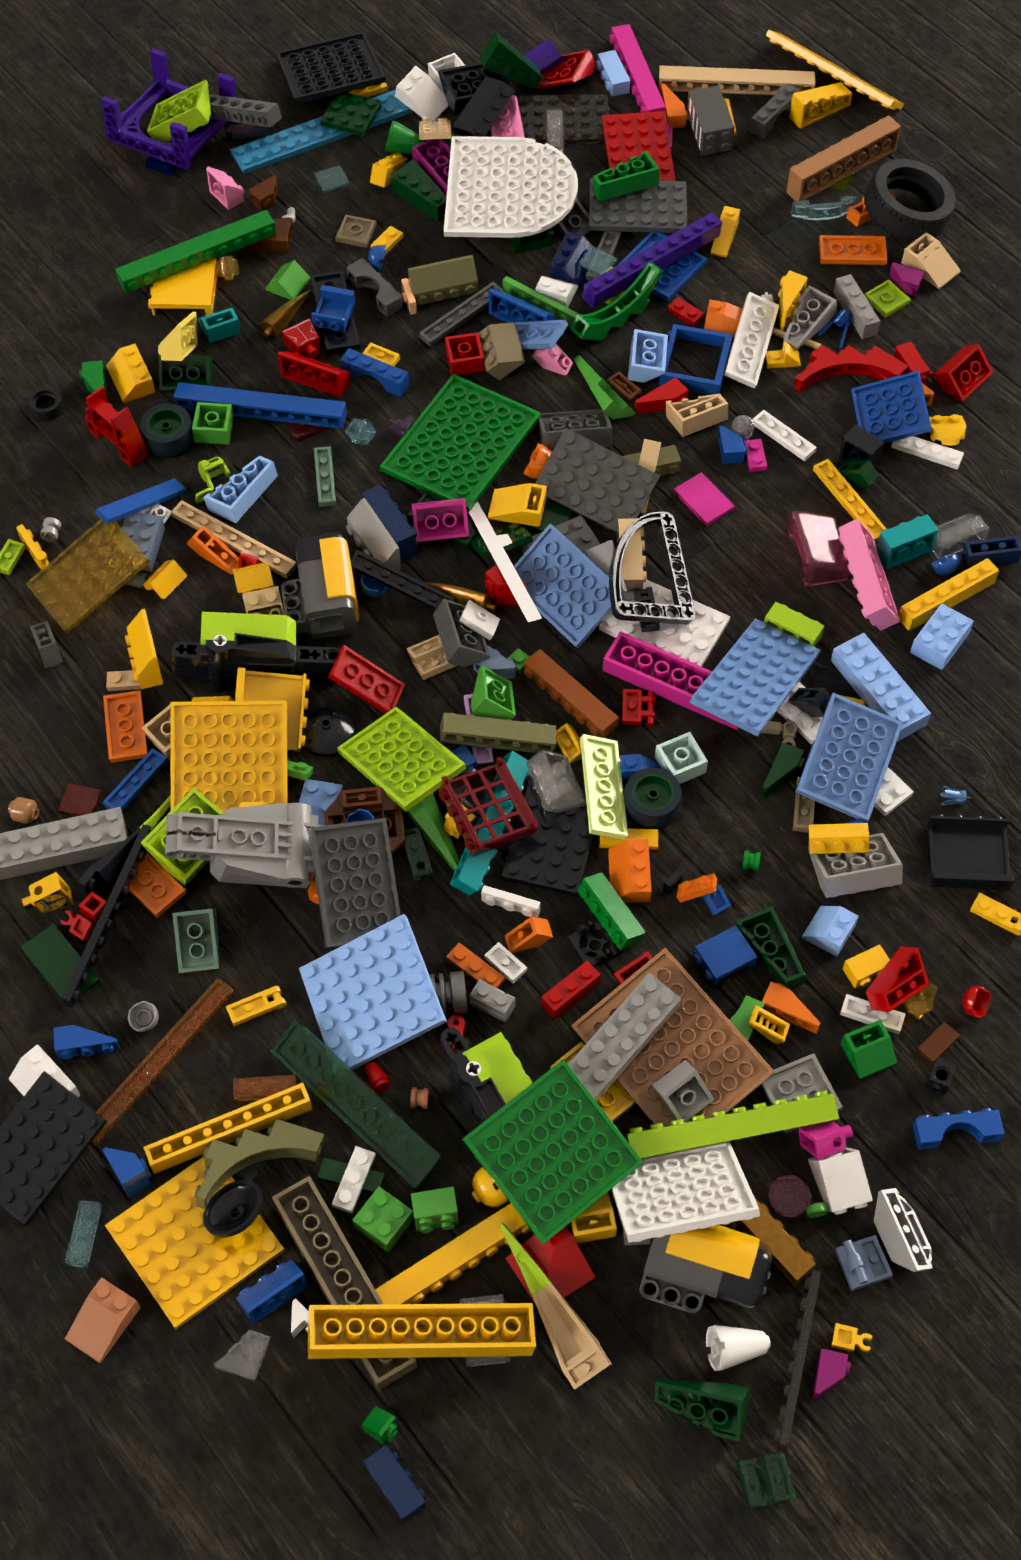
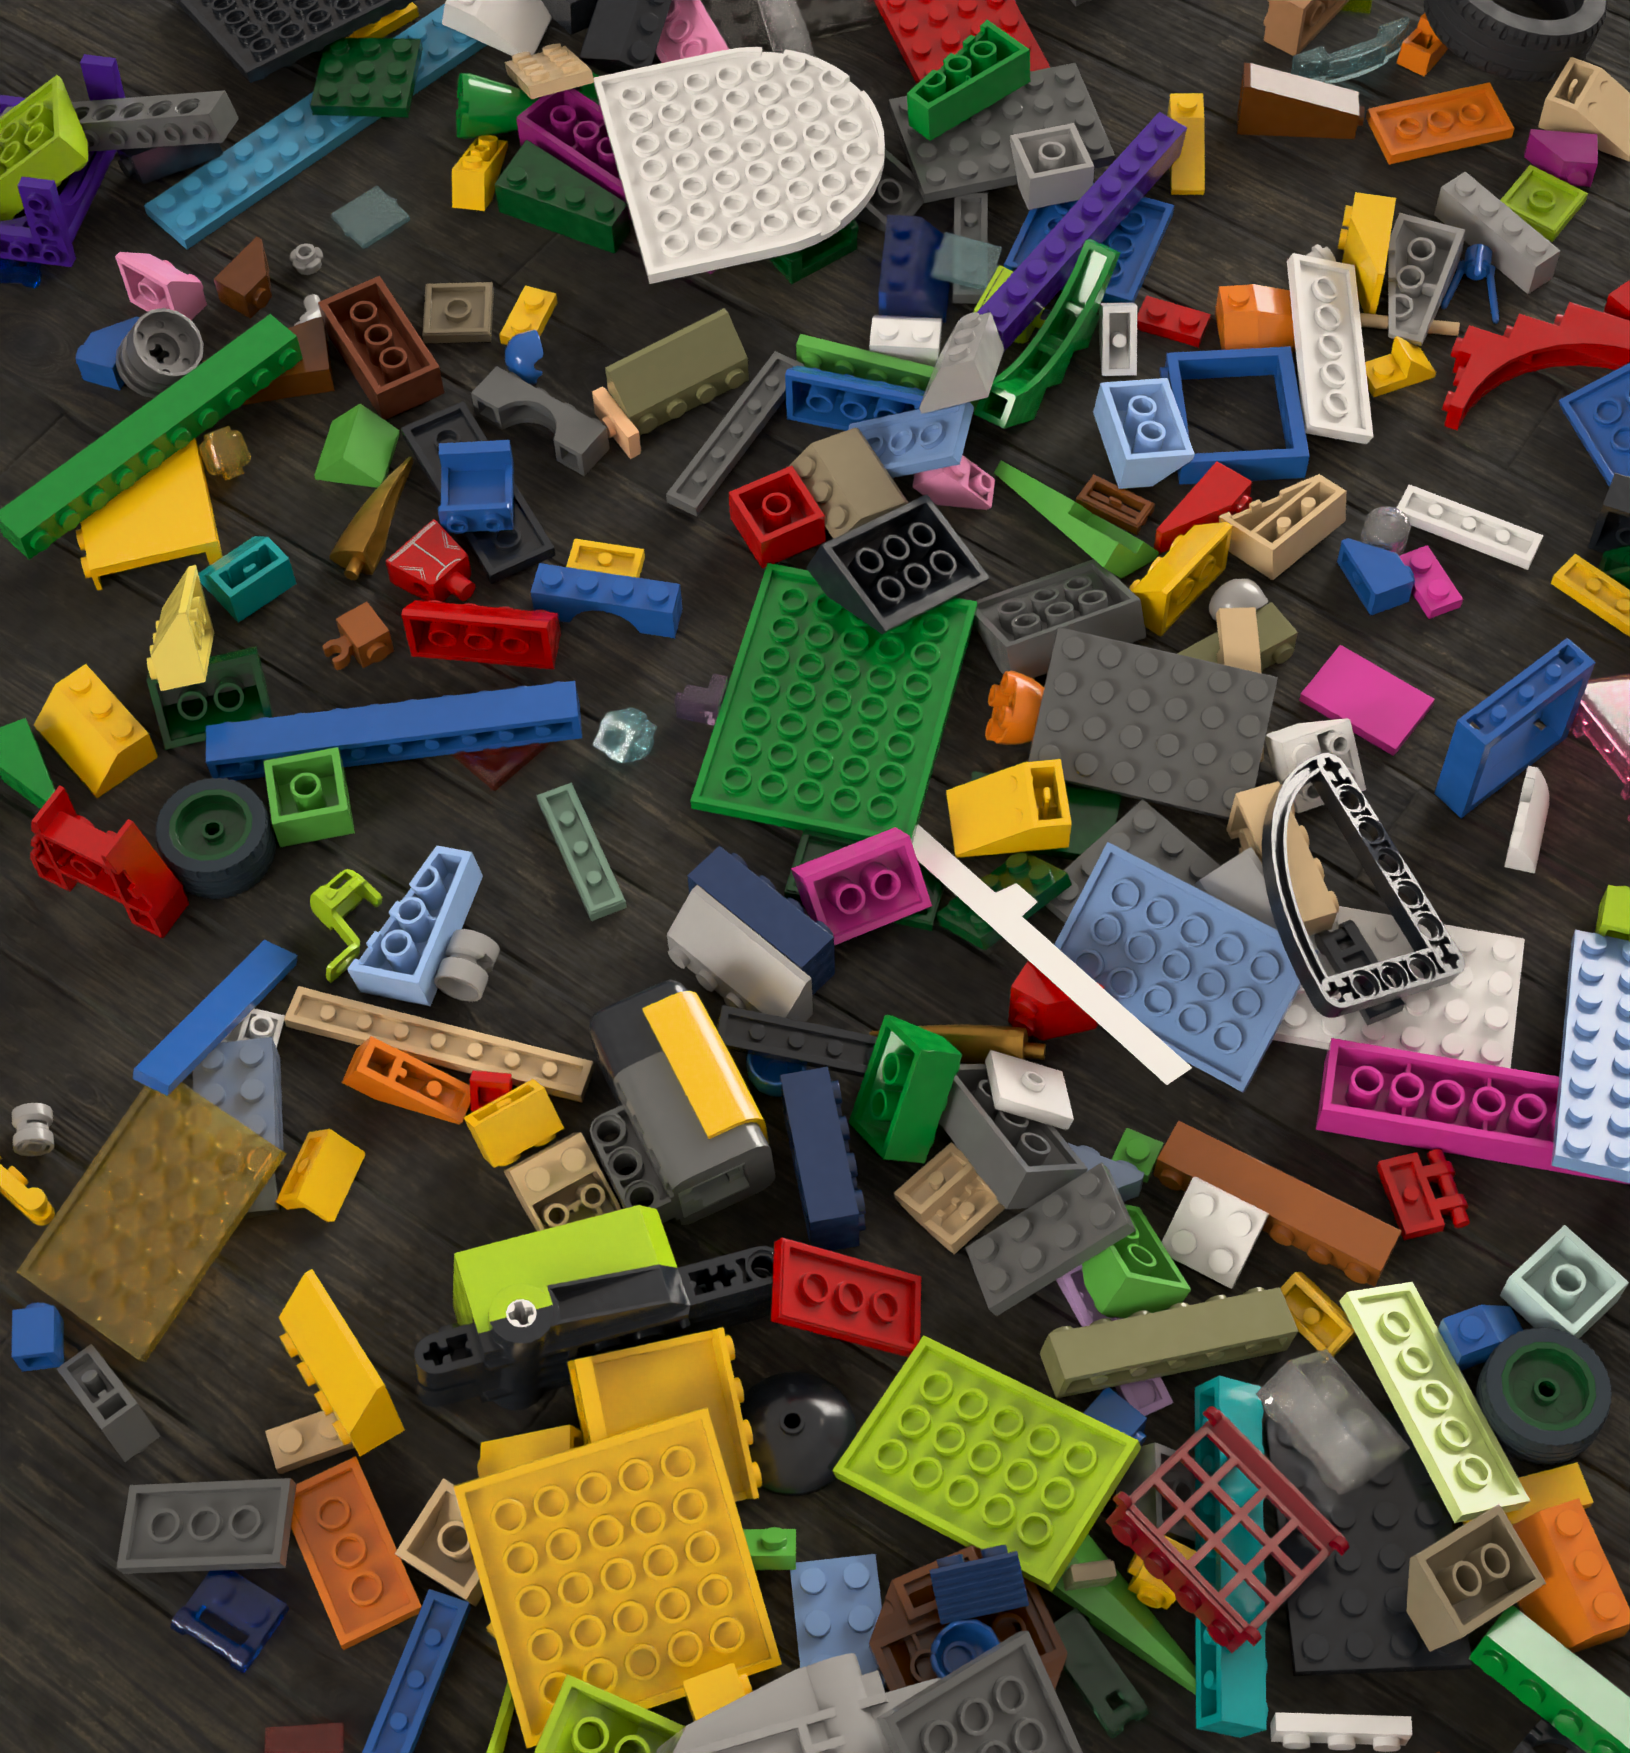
camera: 15 degrees left, 0 degrees up
none -> blue brick [12,1303,64,1372]
none -> blue slope [75,317,140,390]
none -> flat silver wheel [116,308,204,398]
none -> dark grey plate [116,1478,297,1574]
none -> clear blue plate [171,1570,289,1673]
none -> light grey plate [290,244,323,275]
none -> copper brick [318,276,445,420]
none -> dark orange brick [322,602,394,670]
none -> light grey wheel [434,929,500,1002]
none -> dark blue brick [780,1067,866,1251]
none -> black slope [806,495,990,634]
none -> green slope [849,1015,962,1163]
none -> light grey slope [919,312,1004,414]
none -> dark blue brick [929,1545,1029,1625]
none -> dark grey plate [965,1162,1136,1316]
none -> light grey slope [1010,123,1094,210]
none -> dark tan tile [1062,1559,1117,1591]
none -> white slope [1099,303,1137,376]
none -> yellow slope [1129,522,1233,637]
none -> white plate [1162,1177,1269,1289]
none -> light grey hair [1209,579,1268,621]
none -> reddish brown slope [1237,63,1365,139]
none -> white slope [1265,718,1366,813]
none -> dark tan slope [1406,1504,1546,1652]
none -> blue window [1434,638,1596,818]
none -> white slope [1504,766,1549,873]

